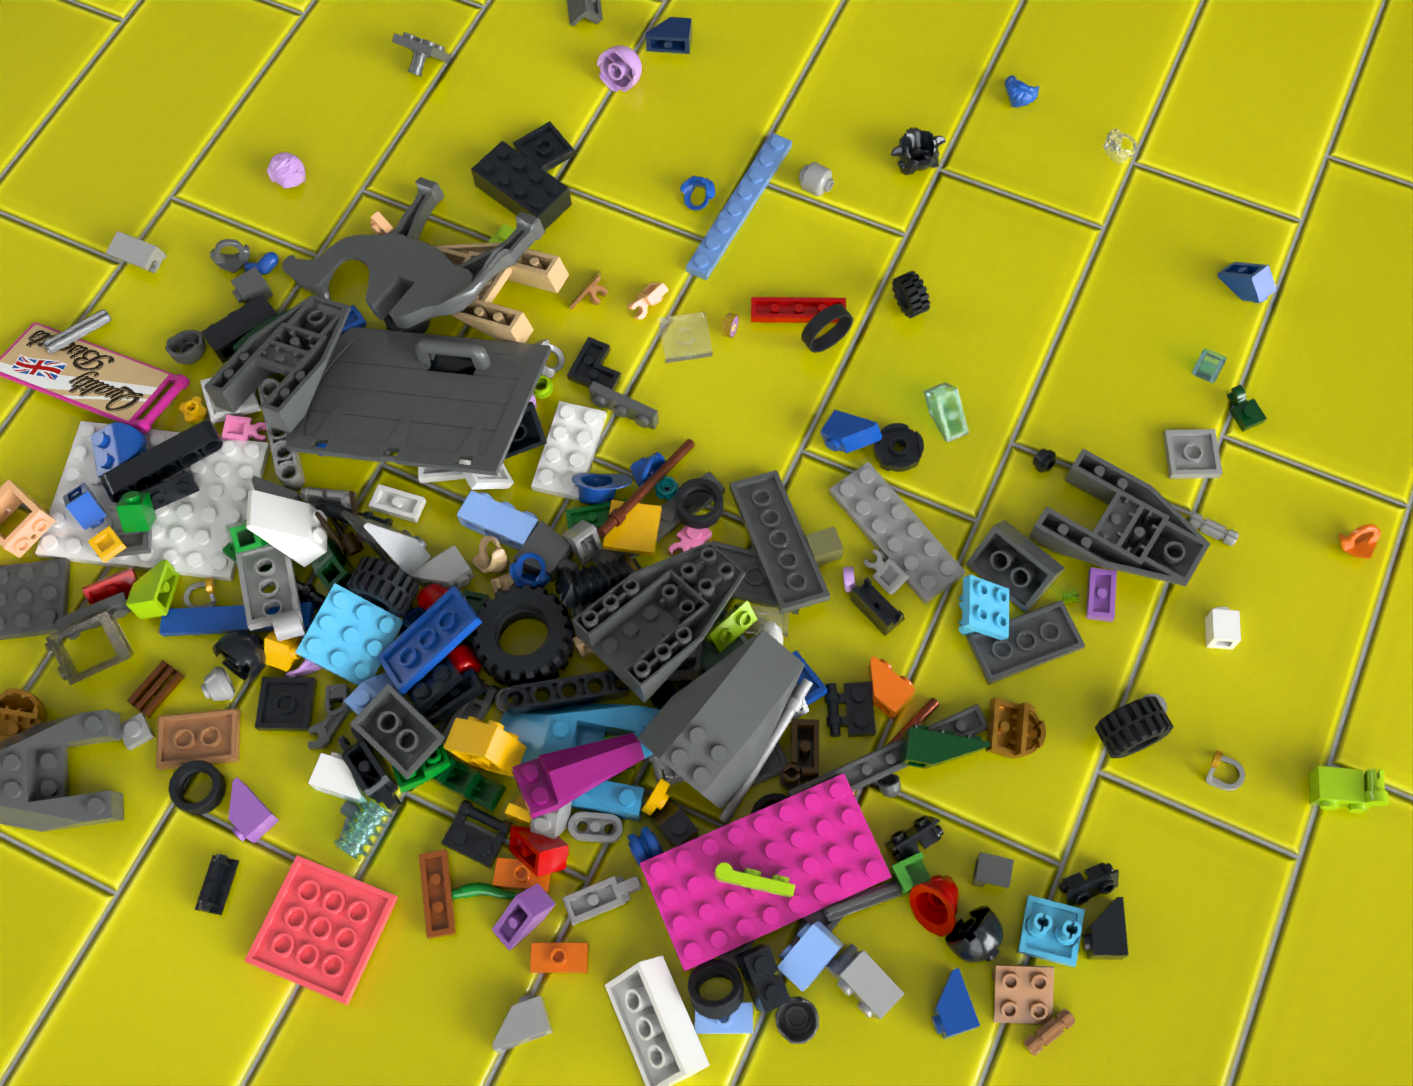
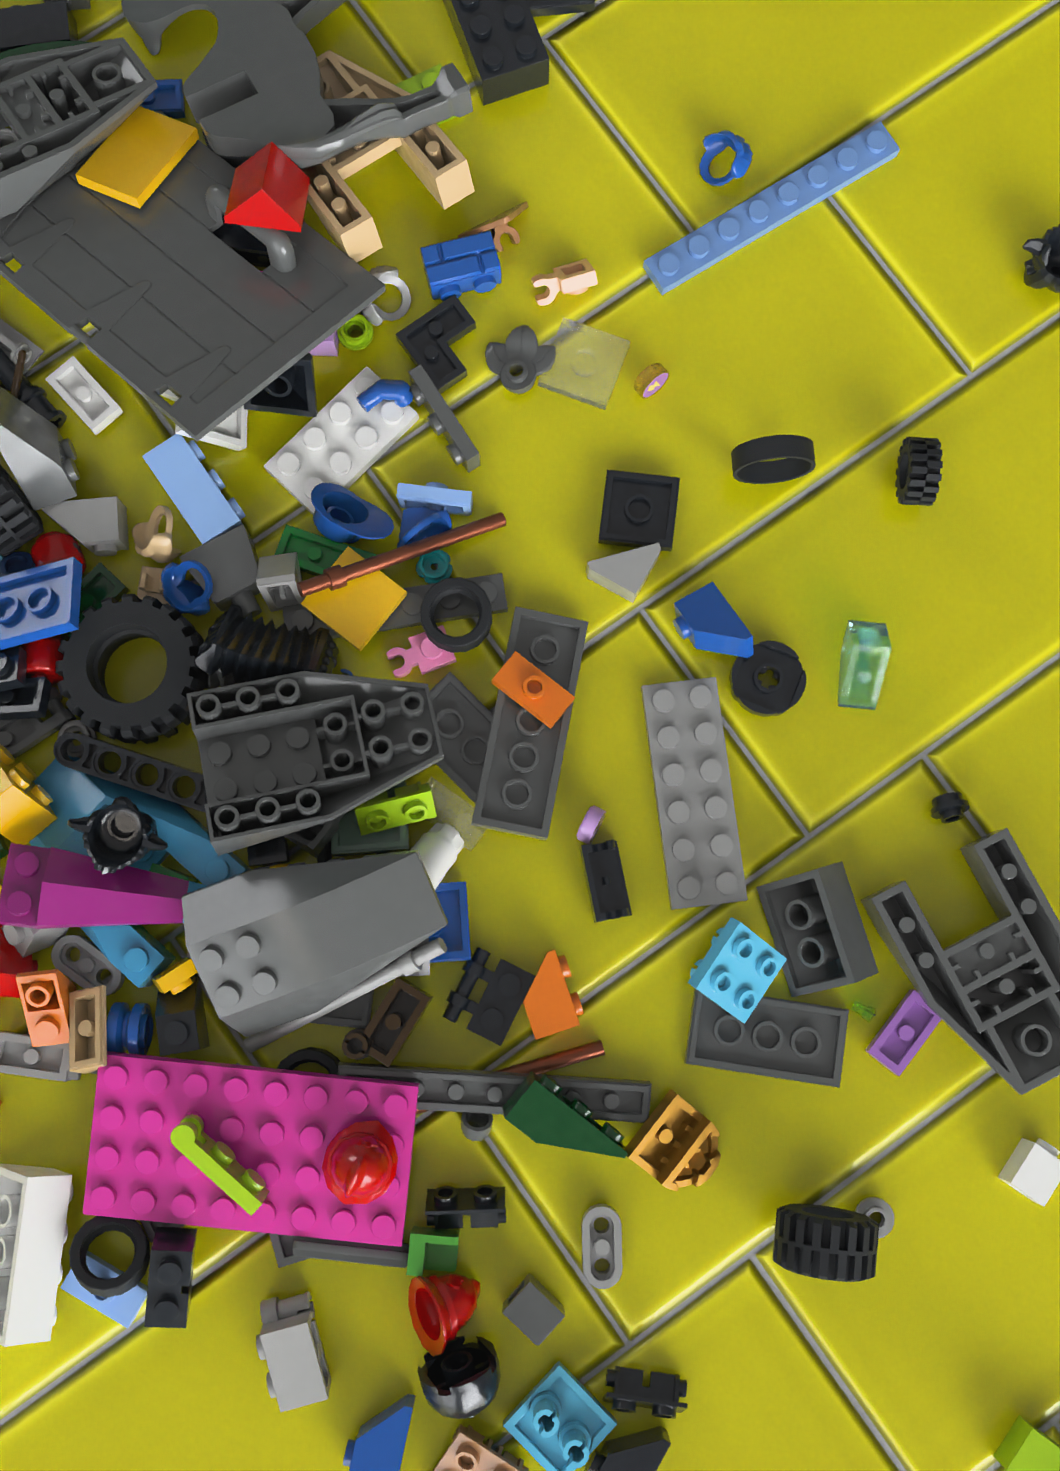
camera: 25 degrees right, 15 degrees up
red plate [751,297,846,323] -> none
dark grey hair [775,996,820,1044] -> none
light blue brick [777,921,844,992] -> none
light grey head [799,162,834,197] -> none
olive panel [805,527,843,566] -> none
light grey plate [864,549,910,595] -> none
light grey piece [1206,750,1245,791] -> none
none -> orange slope [15,969,77,1047]
none -> black hair [67,796,168,875]
none -> tan slope [69,985,107,1074]
none -> yellow tile [75,106,199,209]
none -> red slope [224,141,310,232]
none -> red piece [322,1120,398,1204]
none -> blue arm [356,379,413,412]
none -> light blue plate [396,482,473,516]
none -> blue brick [420,231,502,301]
none -> dark grey plate [485,325,556,394]
none -> orange plate [491,651,575,729]
none -> light grey plate [581,1204,623,1289]
none -> light grey slope [586,543,661,603]
none -> black plate [598,469,680,552]

